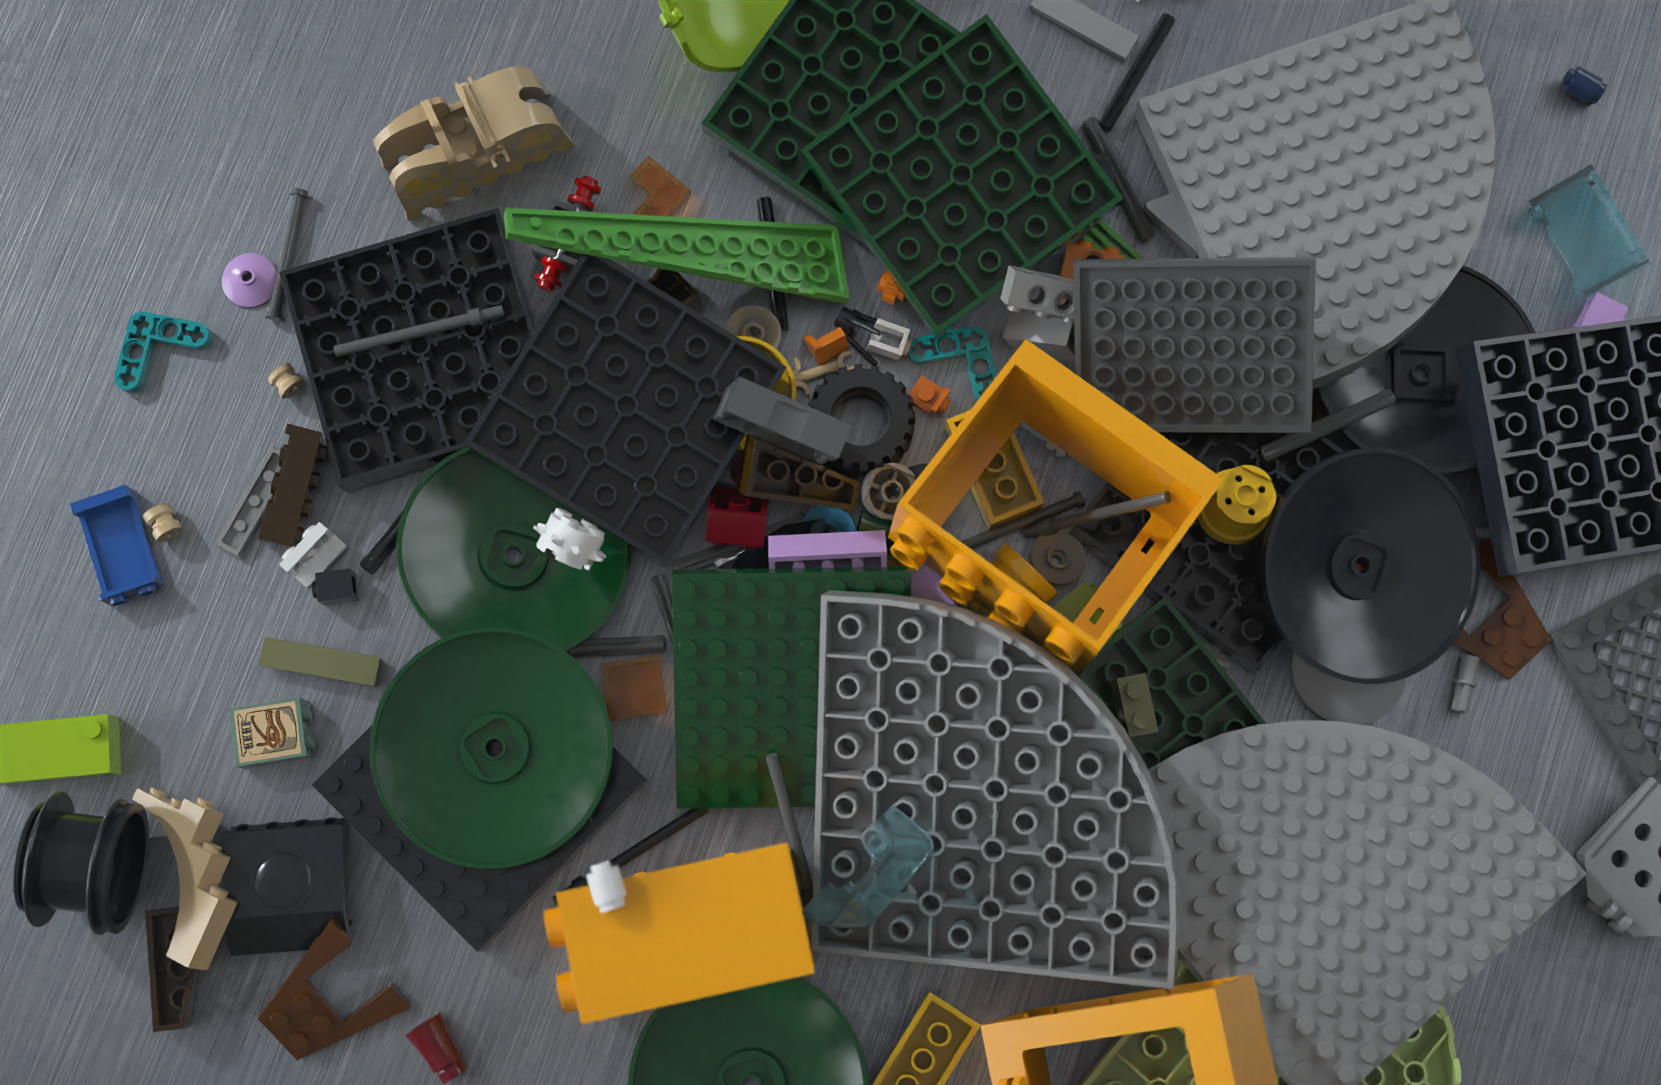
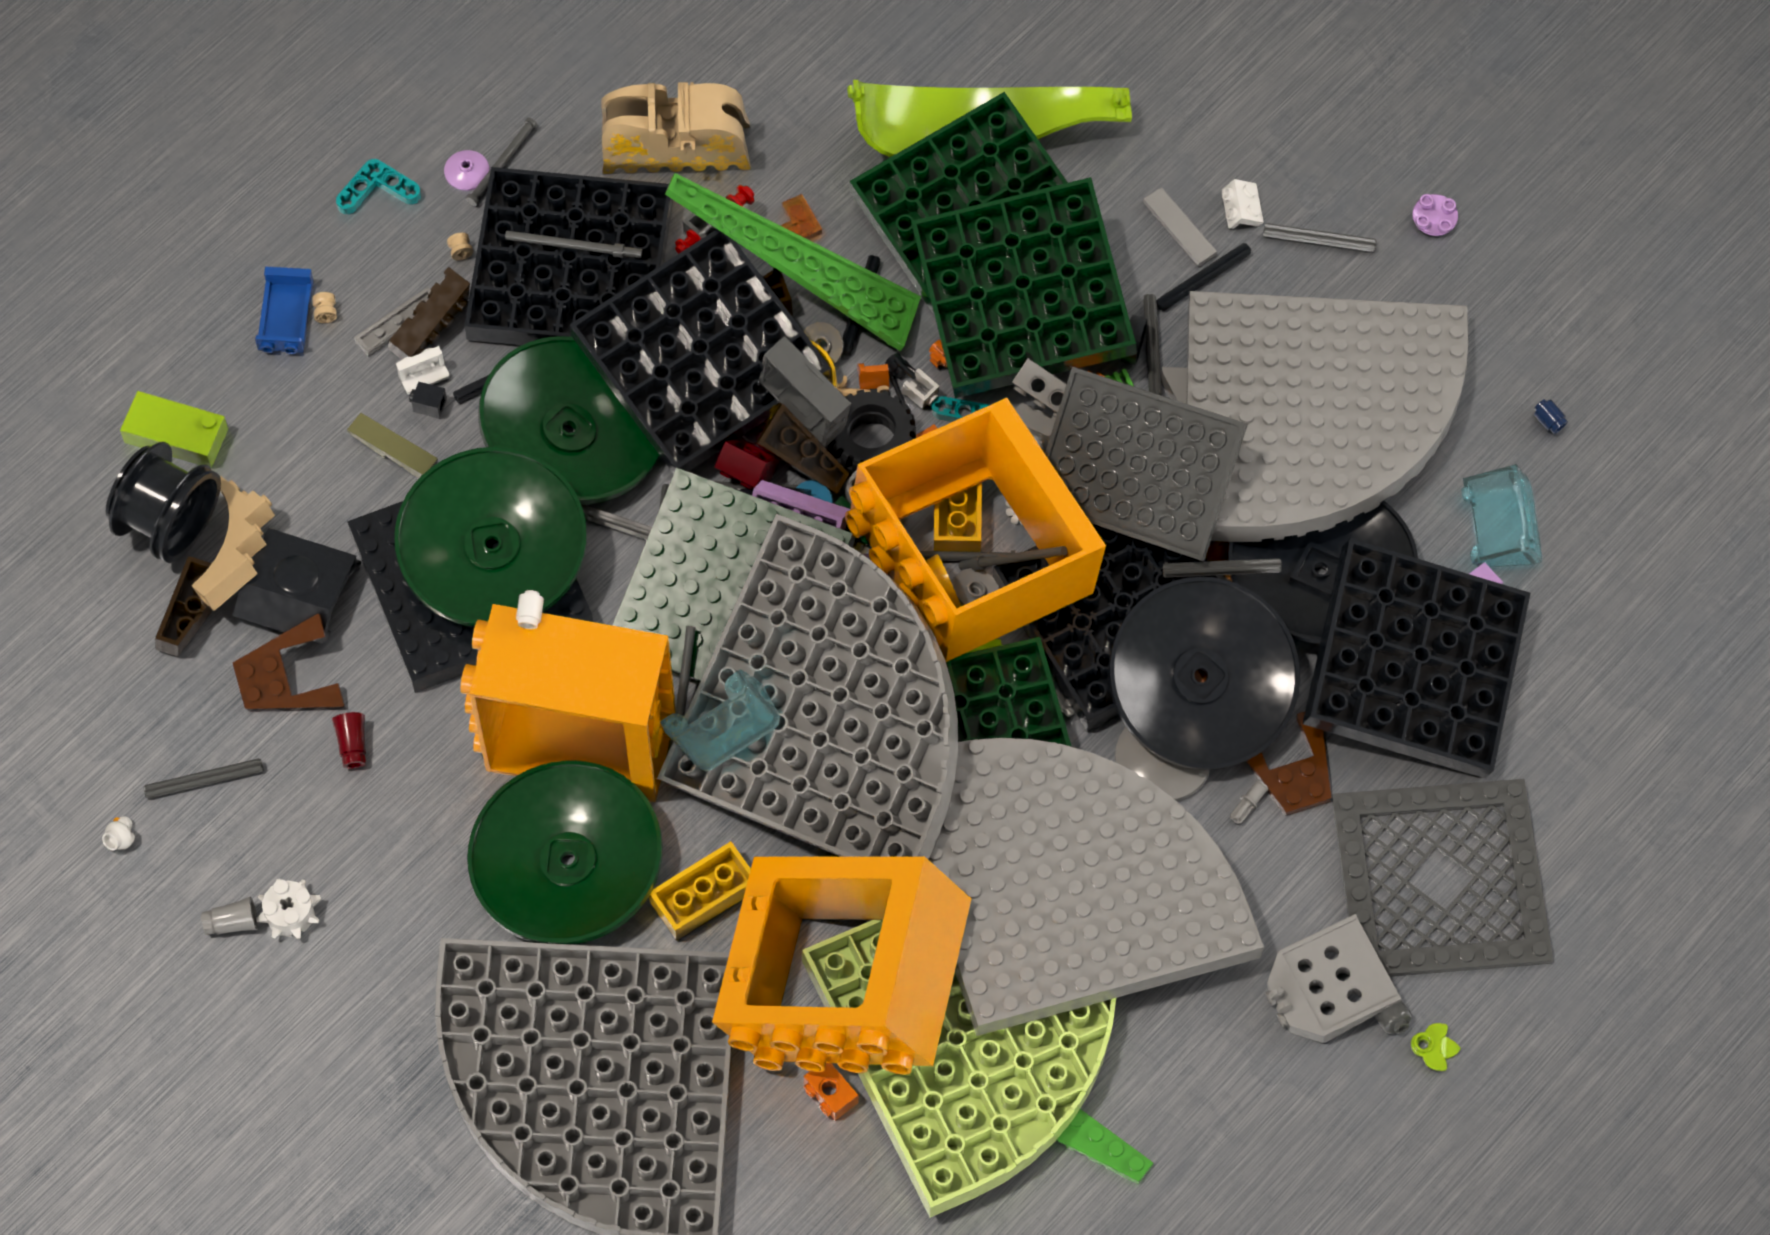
camera: 25 degrees right, 15 degrees down
brick [229,698,316,769] -> none
white brick [533,508,606,571] -> none
clear orange plate [601,655,667,722] -> none
olive brick [1110,673,1158,738] -> none
yellow piece [1197,465,1276,544] -> none

